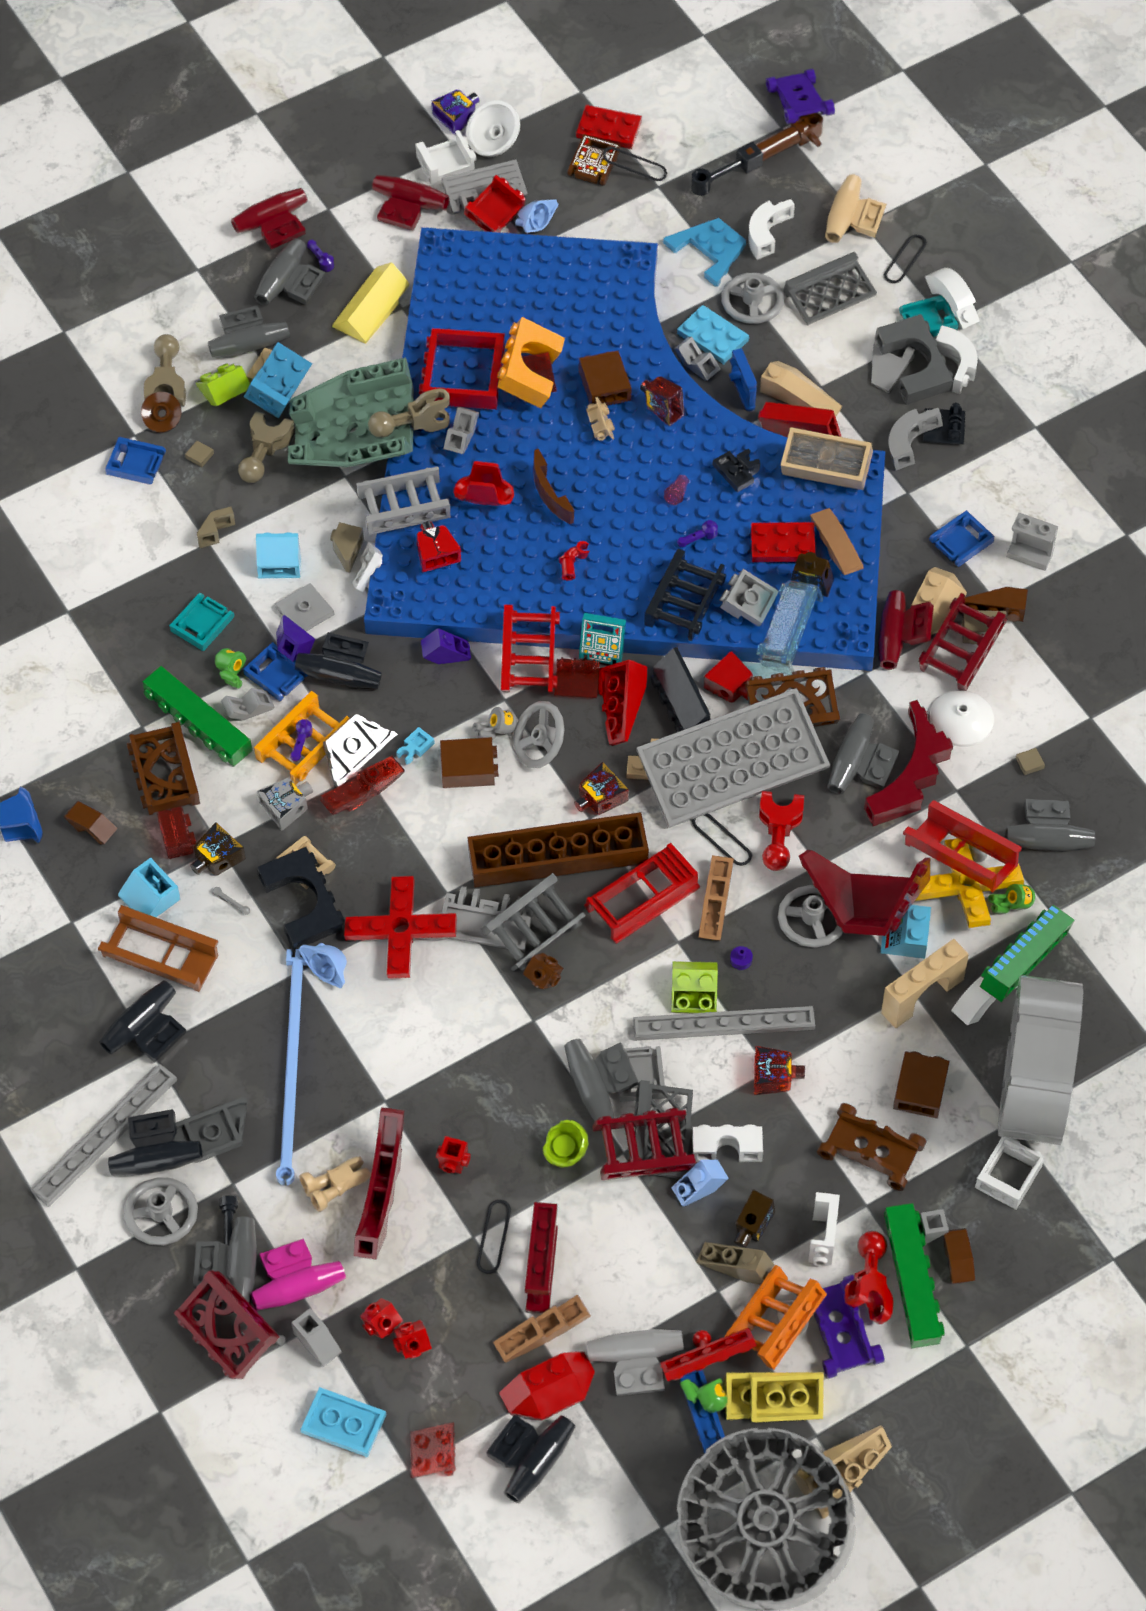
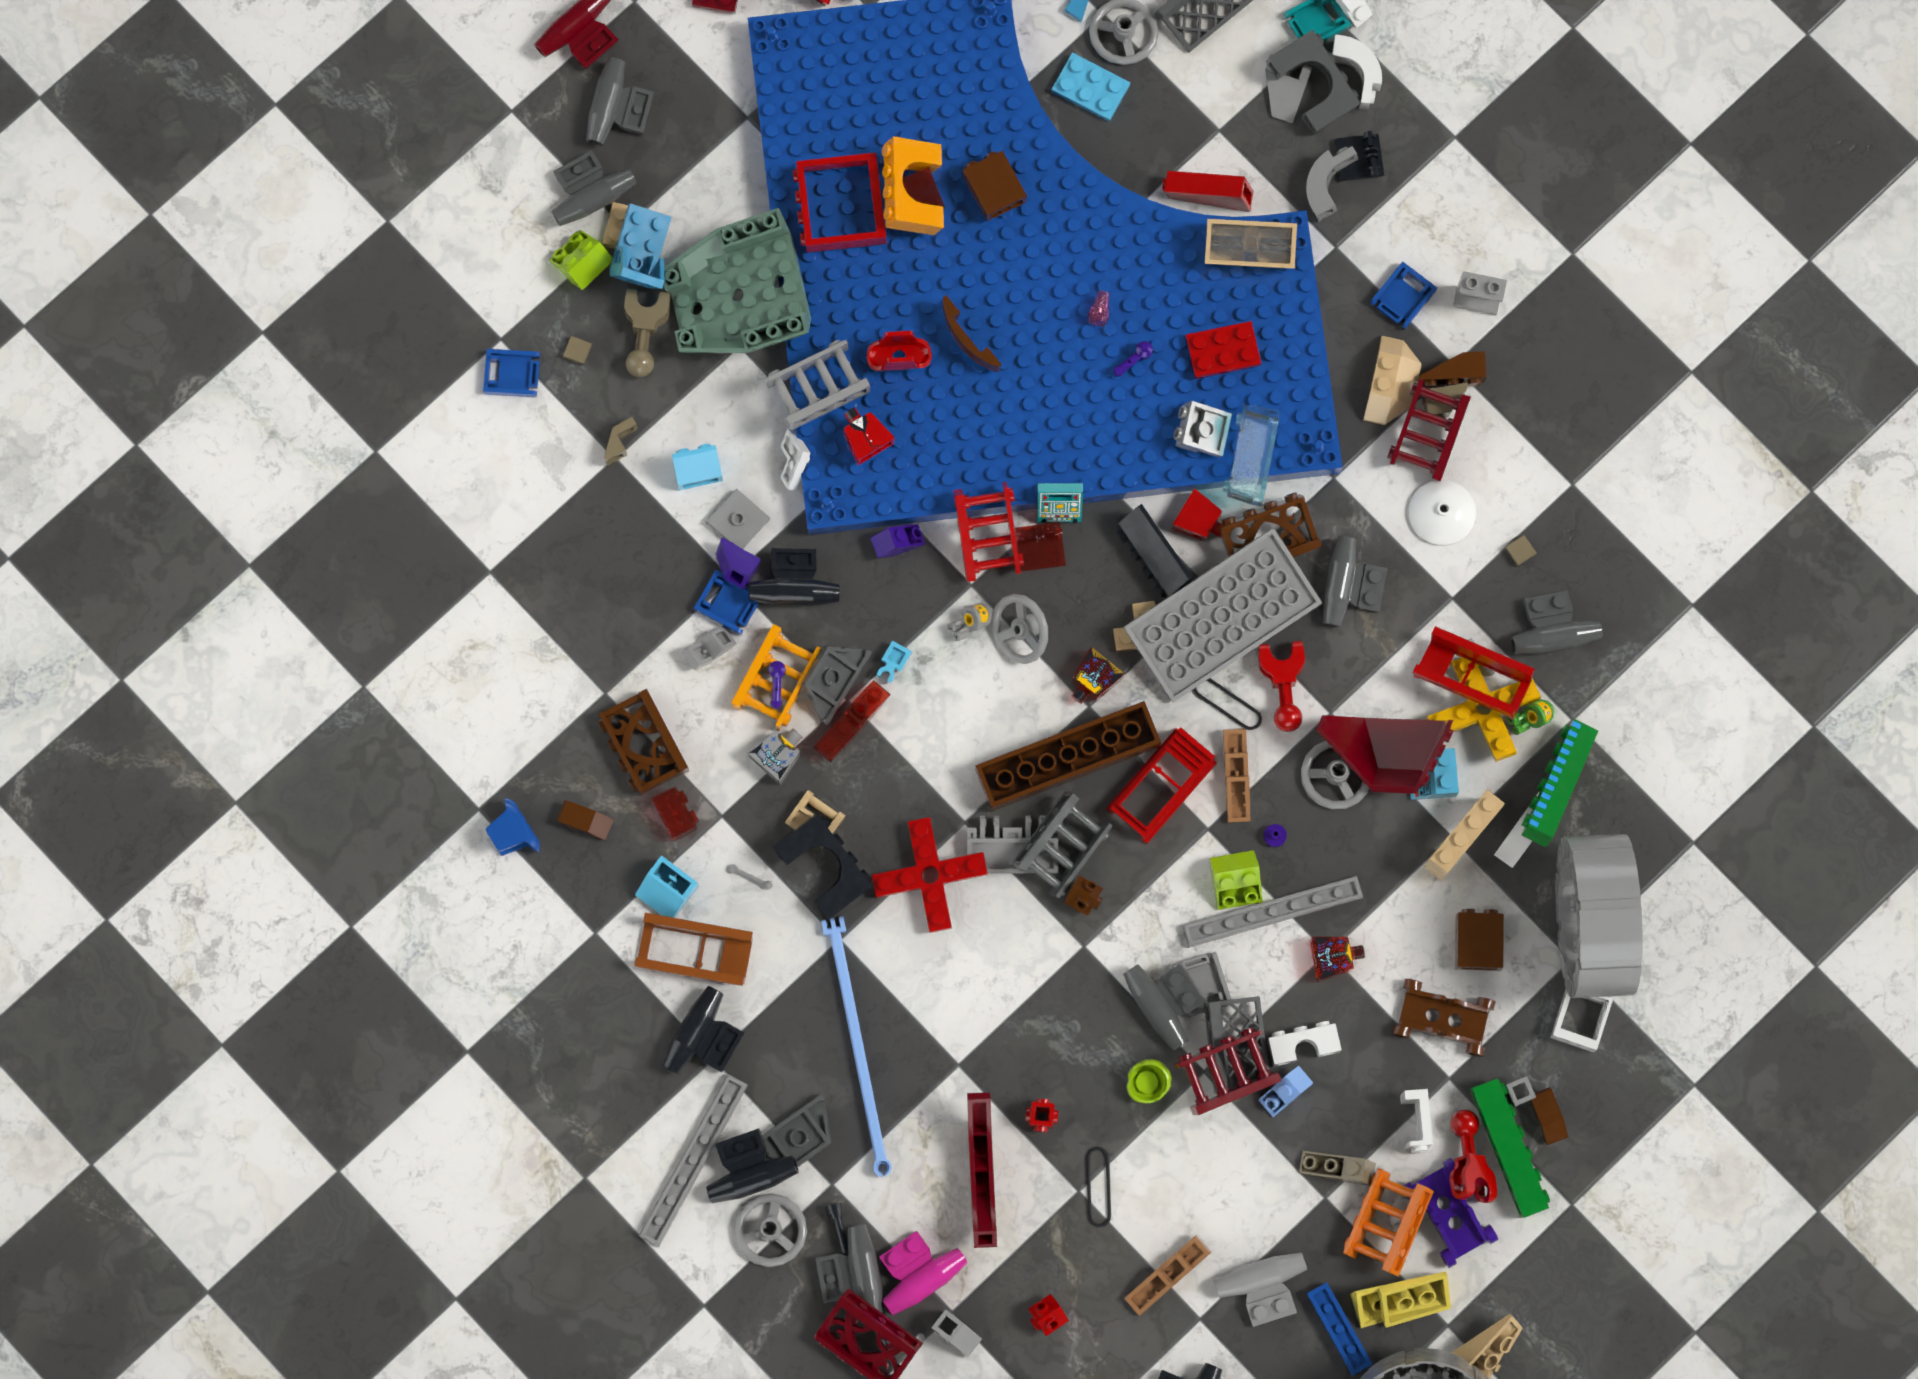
camera: 15 degrees left, 20 degrees up
reddish brown dish [141,392,182,432] -> none
green brick [142,666,252,767] -> none
dark tan piece [144,334,186,406] -> none
teal container [169,593,234,651] -> none
torso [190,822,246,876] -> none
bright green piece [215,648,246,689] -> none
light blue hat [299,943,347,988] -> none
tan piece [299,1156,371,1212] -> none
dark purple piece [307,240,334,272] -> none
dark tan slope [330,522,364,573] -> none
light yellow slope [332,262,410,344] -> none
red brick [360,1298,403,1339] -> none
dark tan piece [368,389,450,438] -> none
reddish brown brick [440,737,499,788] -> none
light grey slope [443,407,479,454] -> none
red wedge [499,1351,595,1421] -> none
dark red fence [525,1202,558,1313] -> none
red piece [559,541,589,581] -> none
tan hinge [587,397,615,441] -> none
red wedge [598,660,647,746] -> none
clear red torso [640,376,684,426] -> none
black fence [645,548,727,641] -> none
red plate [660,1327,757,1382] -> none
light grey slope [674,337,721,381] -> none
bright green piece [680,1378,728,1413] -> none
black plate [713,449,760,492] -> none
blue container [729,348,757,412] -> none
dark brown torso [734,1189,775,1248] -> none
tan wedge [760,361,842,417] -> none
dark brown torso [789,552,834,597] -> none
medium nougat slope [810,508,864,575] -> none
dark red arch [864,700,953,826] -> none
dark red plate [878,590,934,670] -> none

